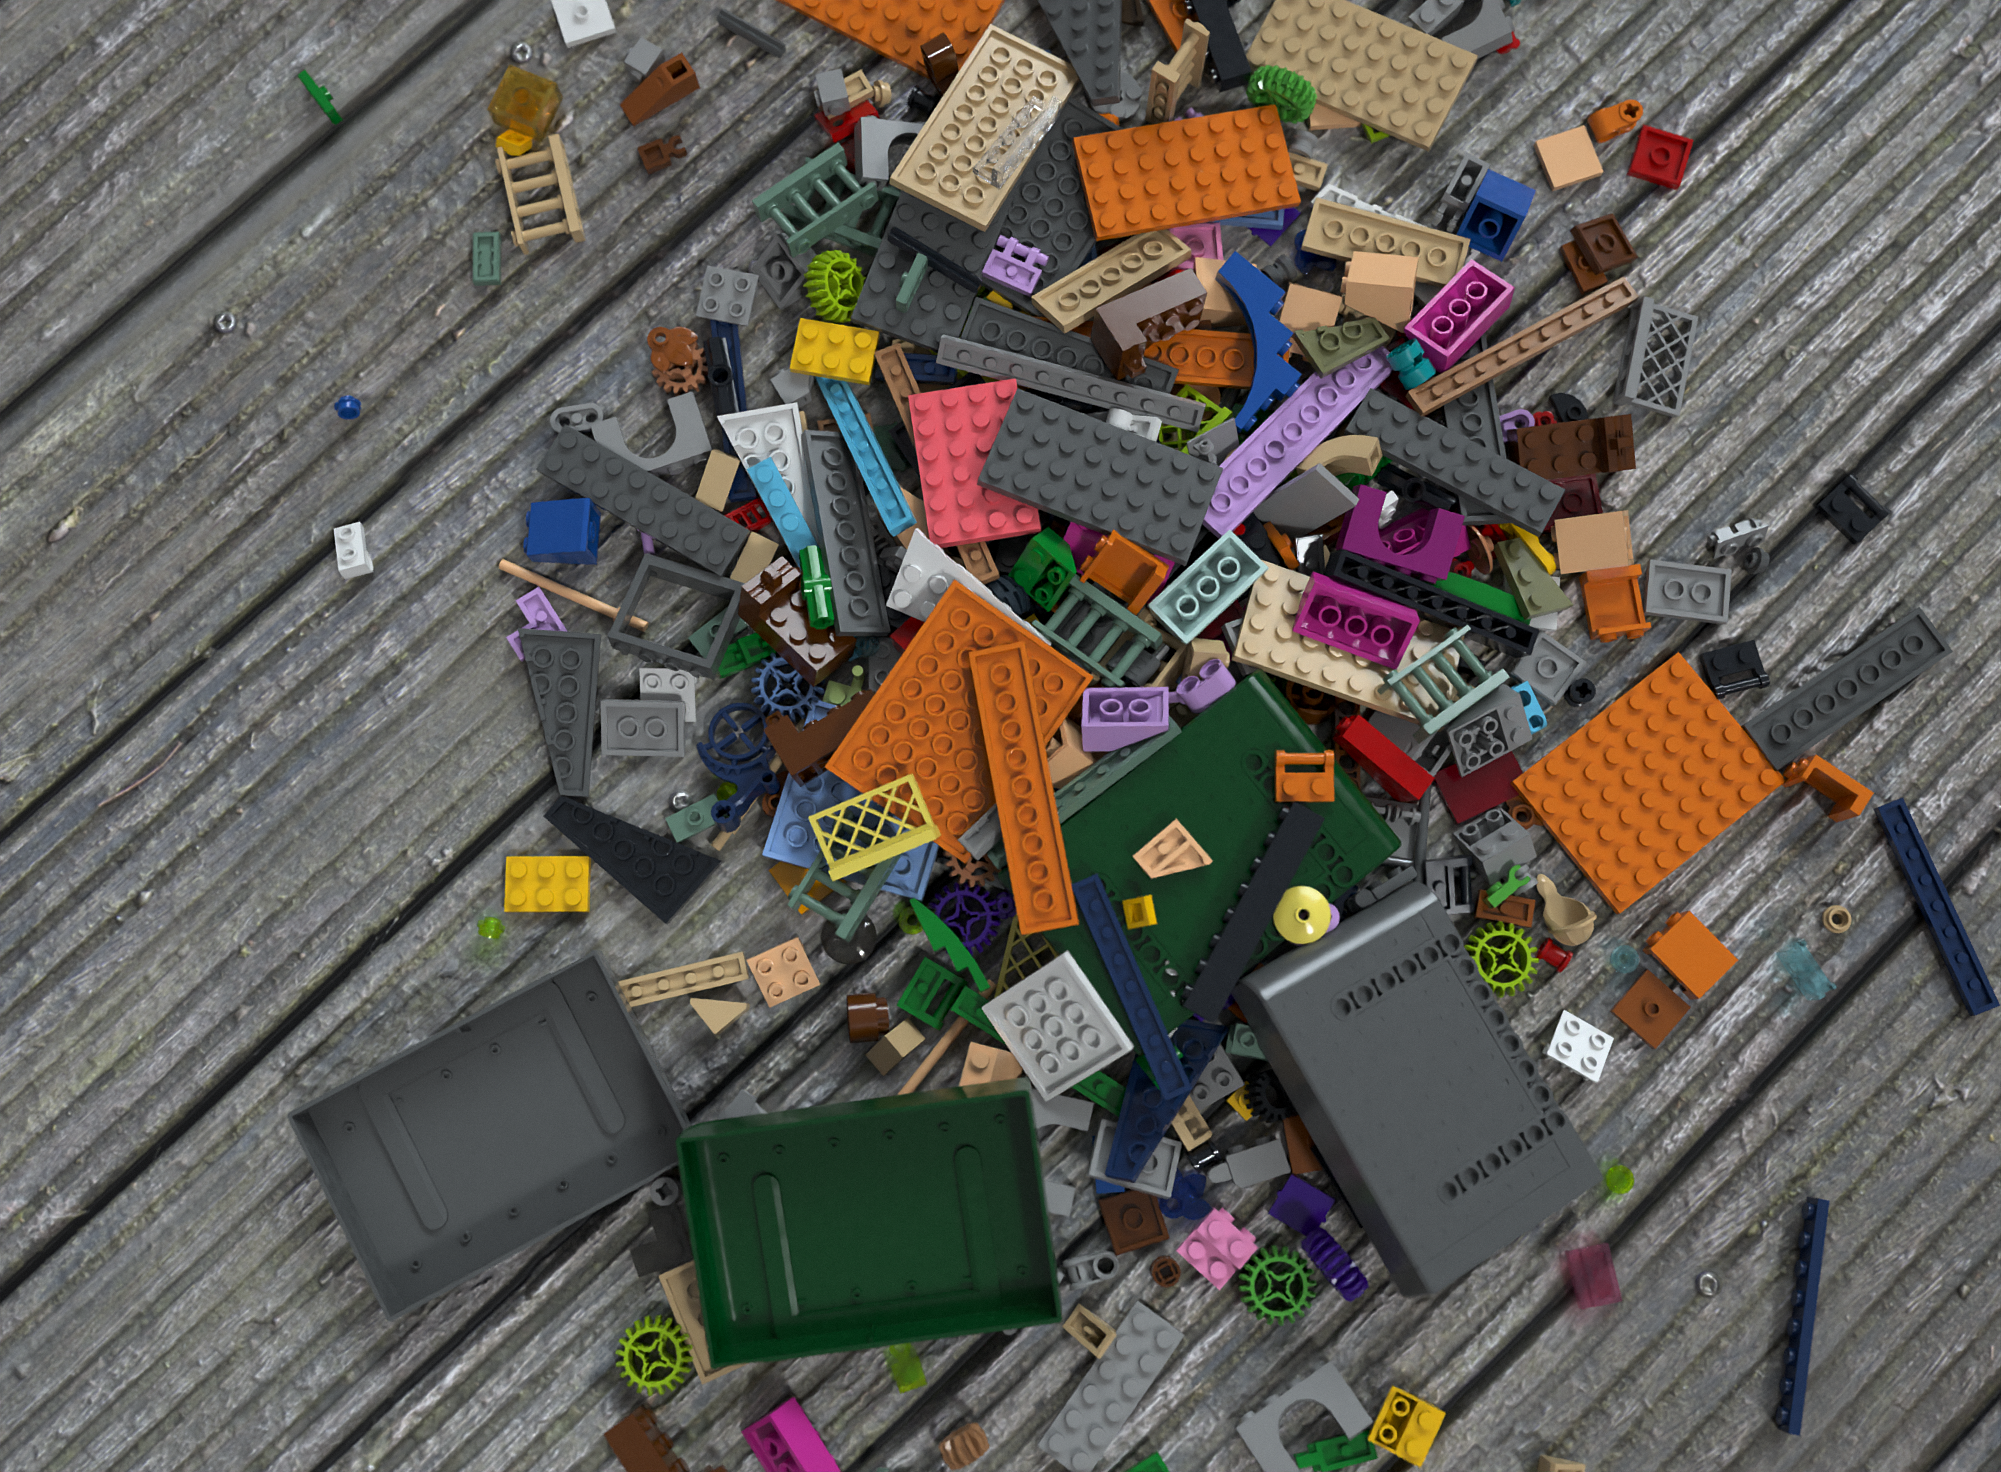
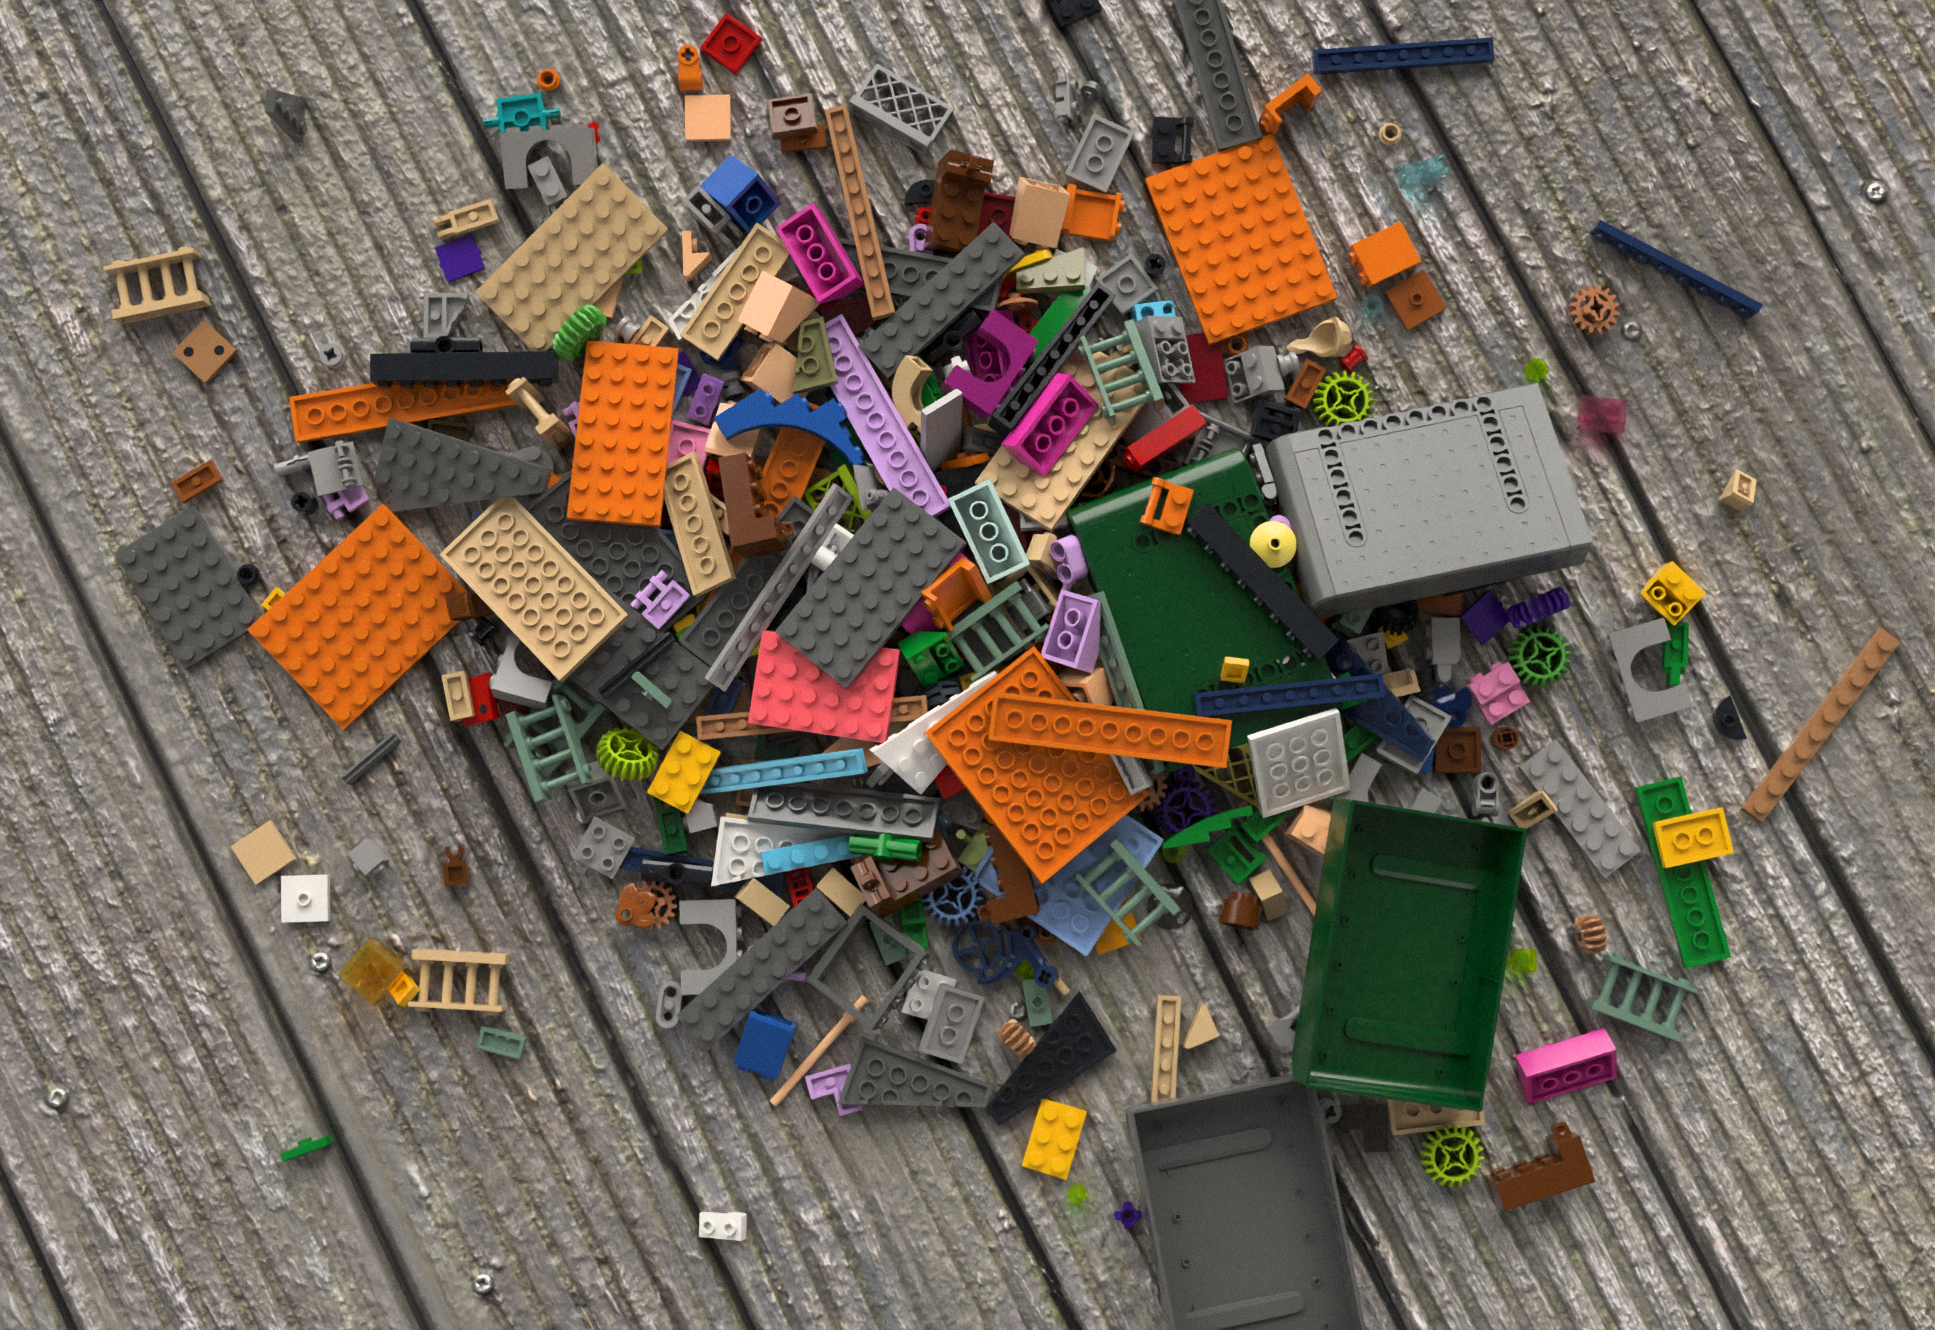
camera: 75 degrees left, 5 degrees up
blue plate [334,395,361,420] -> none
dark orange slope [620,53,700,127] -> none
light nougat hinge [746,937,820,1008] -> none
light yellow fence [808,773,941,881] -> none
light grey brick [814,69,851,116] -> none
tan plate [871,80,891,107] -> none
clear fence [973,95,1062,189] -> none
light nougat wing [1132,819,1213,879] -> none
teal wheel [1386,338,1436,390] -> none
bright green plate [1483,865,1530,909] -> none
white hinge [1542,1010,1614,1083] -> none
none -> dark green plate [654,796,689,857]
none -> light nougat slope [682,231,712,282]
none -> medium lavender plate [687,374,726,425]
none -> medium nougat gear [998,1019,1036,1058]
none -> dark purple plate [1114,1201,1142,1230]
none -> nougat gear [1568,285,1620,335]

